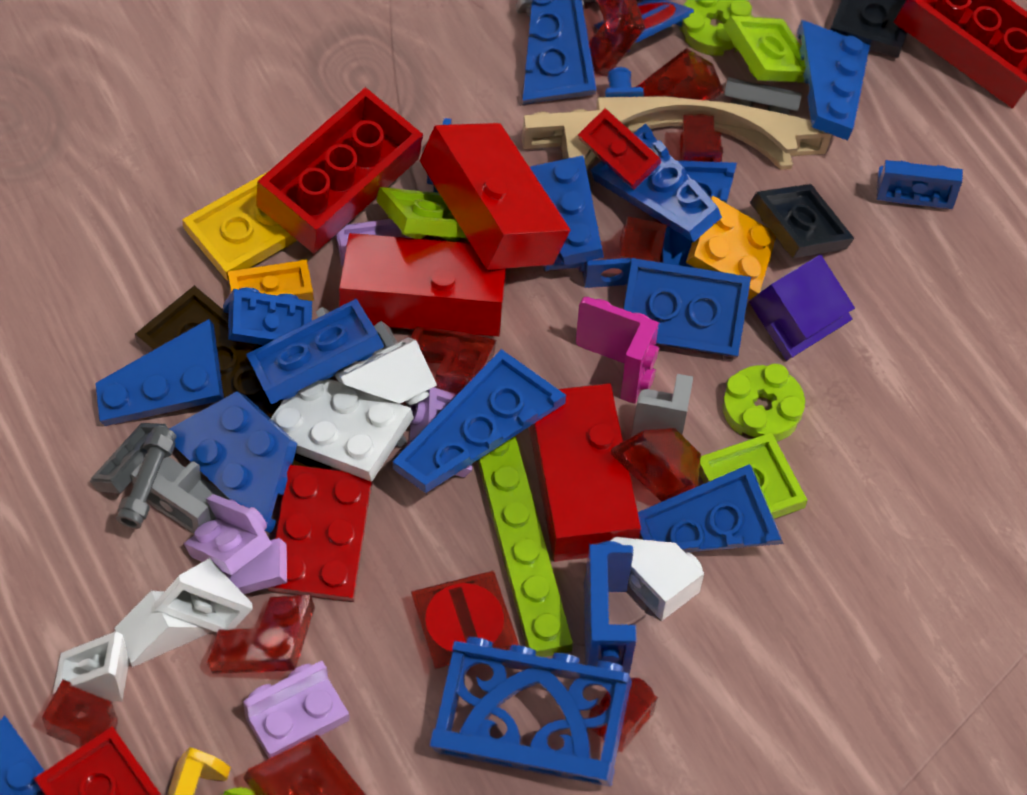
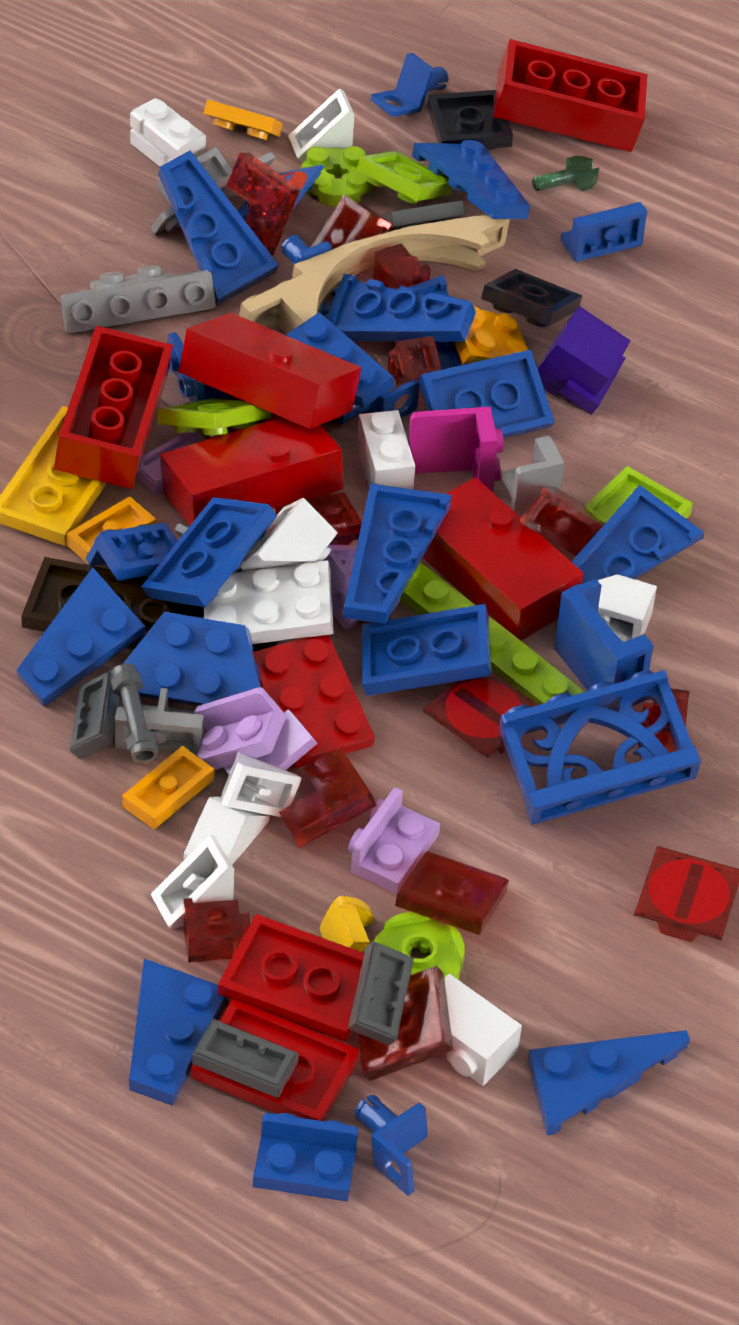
camera: 30 degrees left, 10 degrees down
red plate [578,108,661,190] -> none
lime plate [722,363,805,441] -> none
none -> light grey bracket [60,265,216,333]
none -> light orange plate [122,746,215,830]
none -> white brick [357,410,415,489]
none -> blue plate [362,604,492,696]
none -> clear green bar [532,155,599,191]

